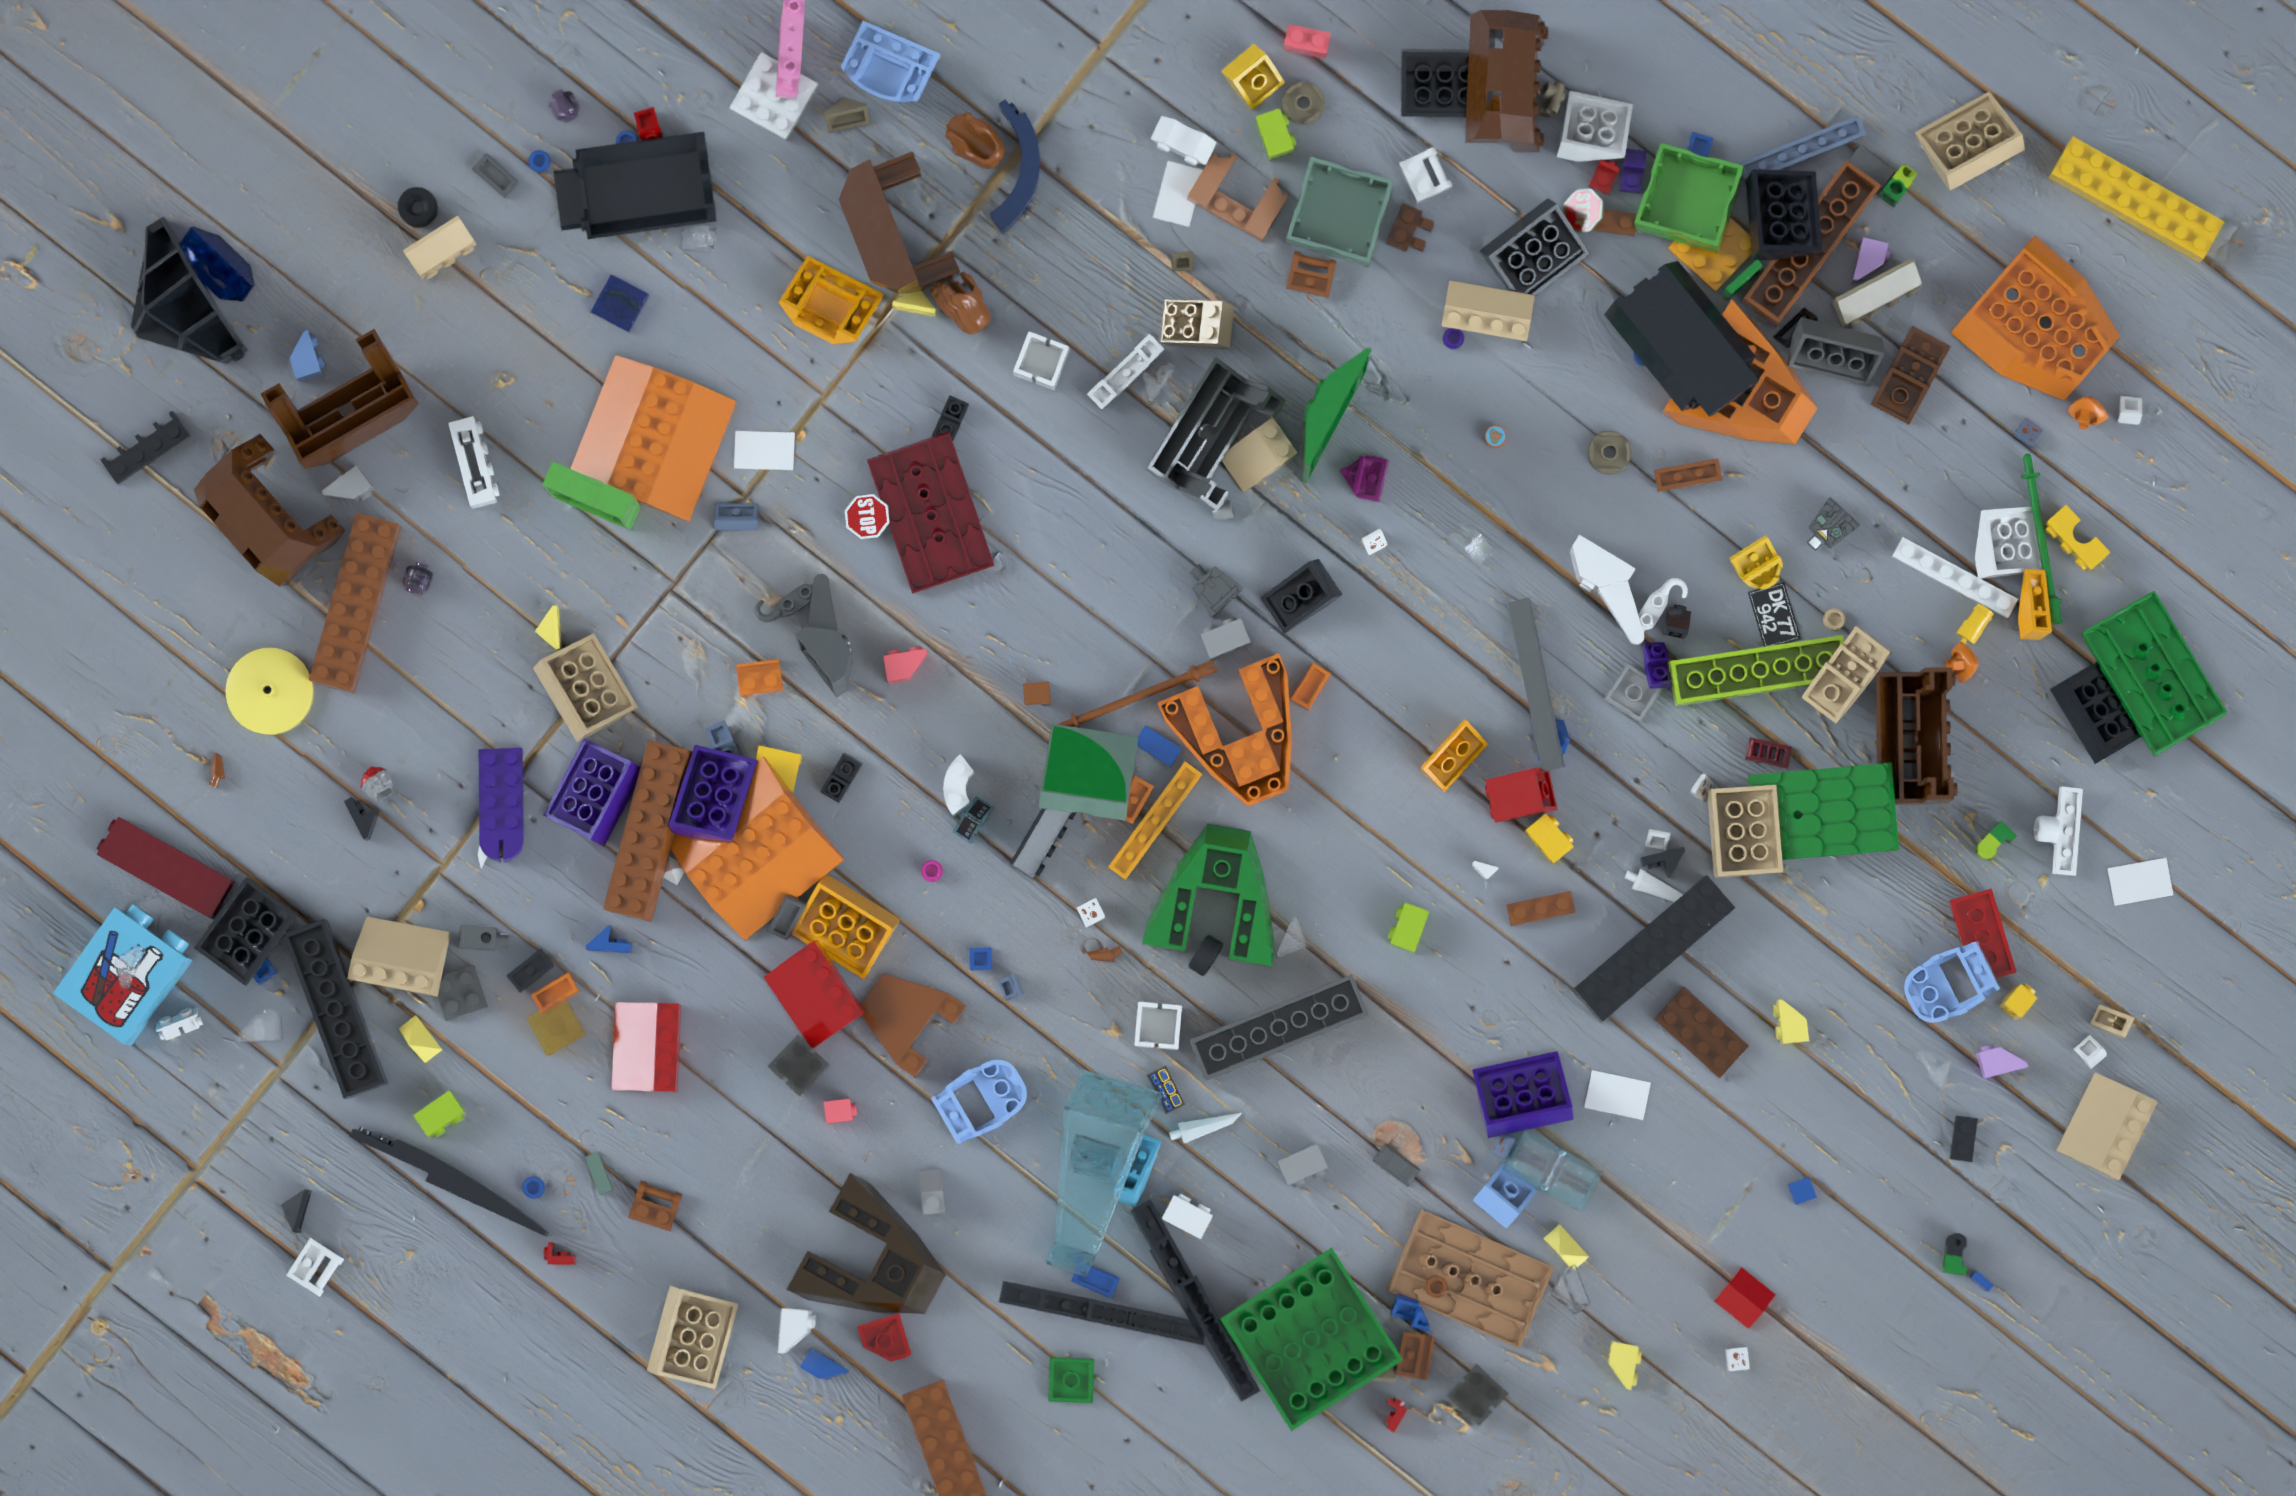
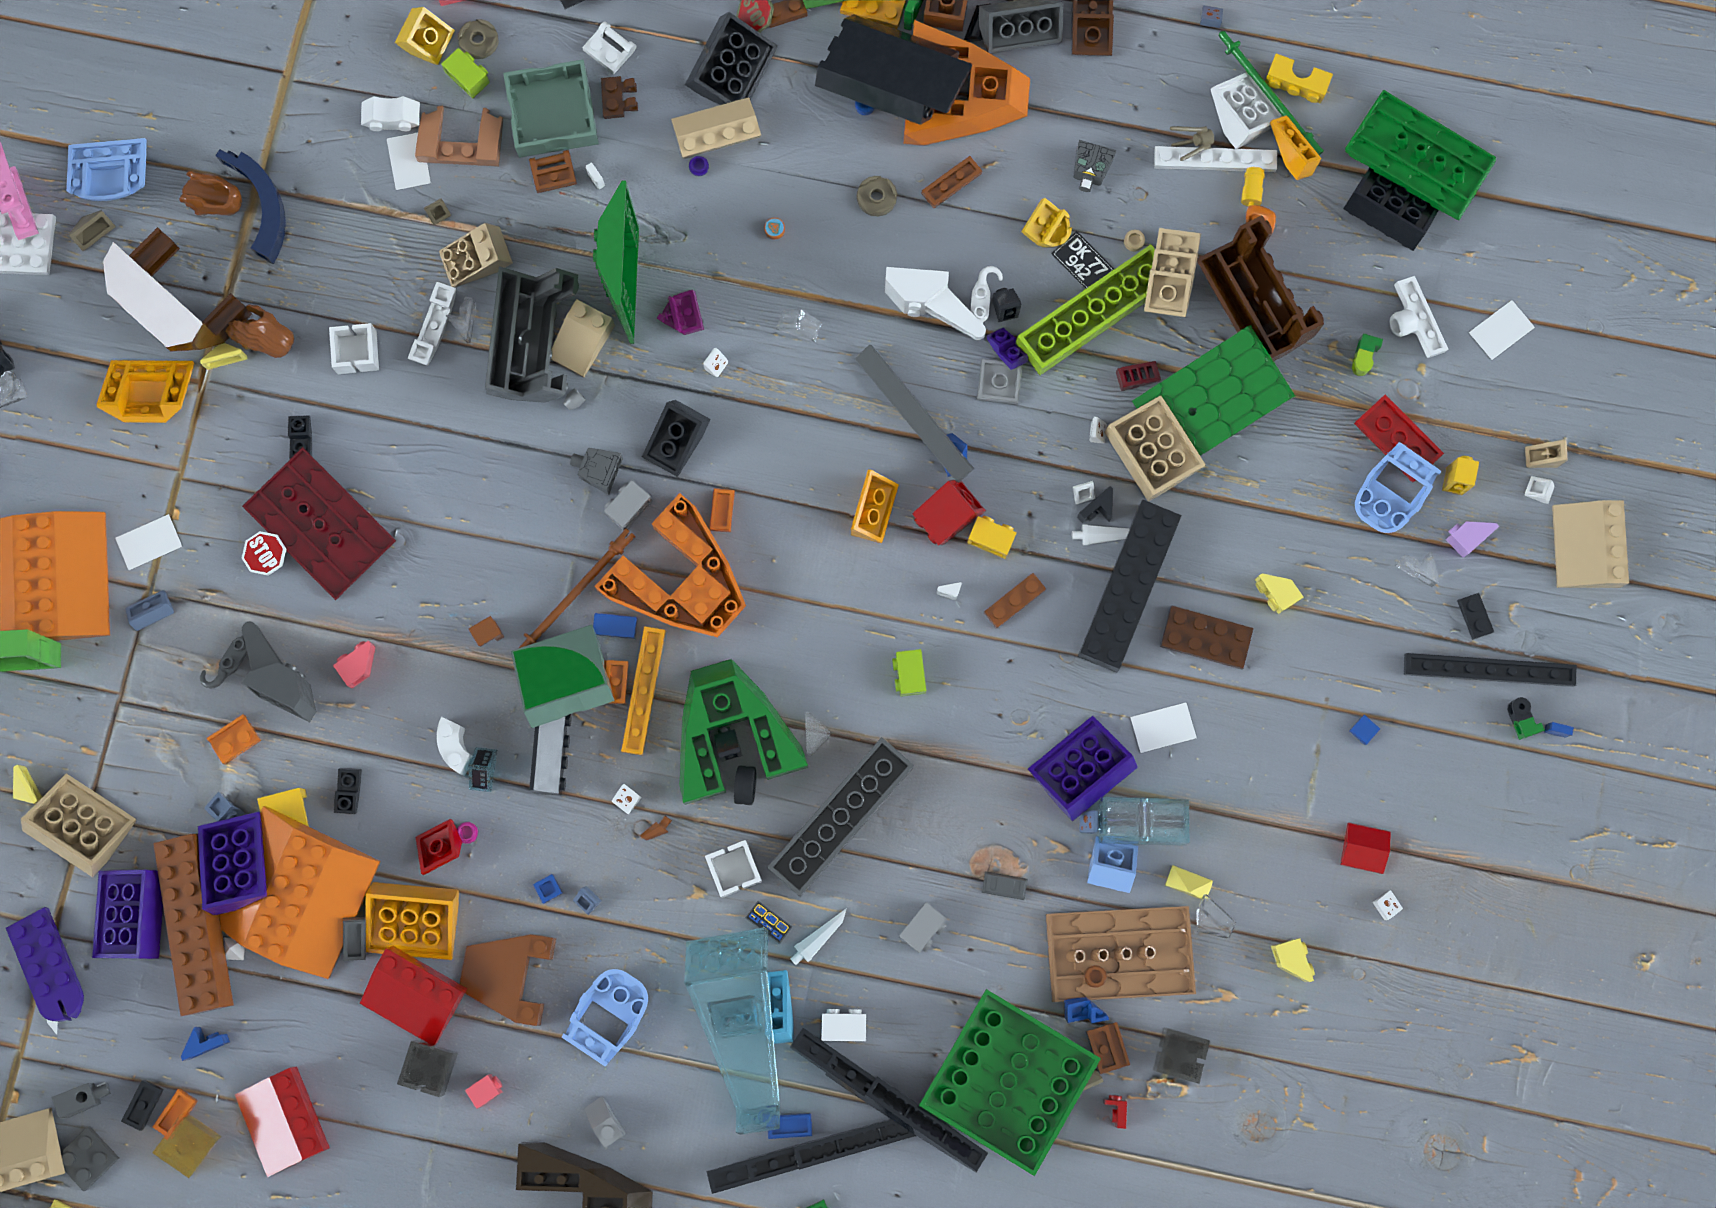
camera: 30 degrees left, 5 degrees down
none -> red slope [415,819,462,875]
none -> white tile [586,162,605,190]
none -> black slope [714,727,743,762]
none -> dark tan plant [1170,126,1214,161]
none -> black plate [1404,653,1577,687]

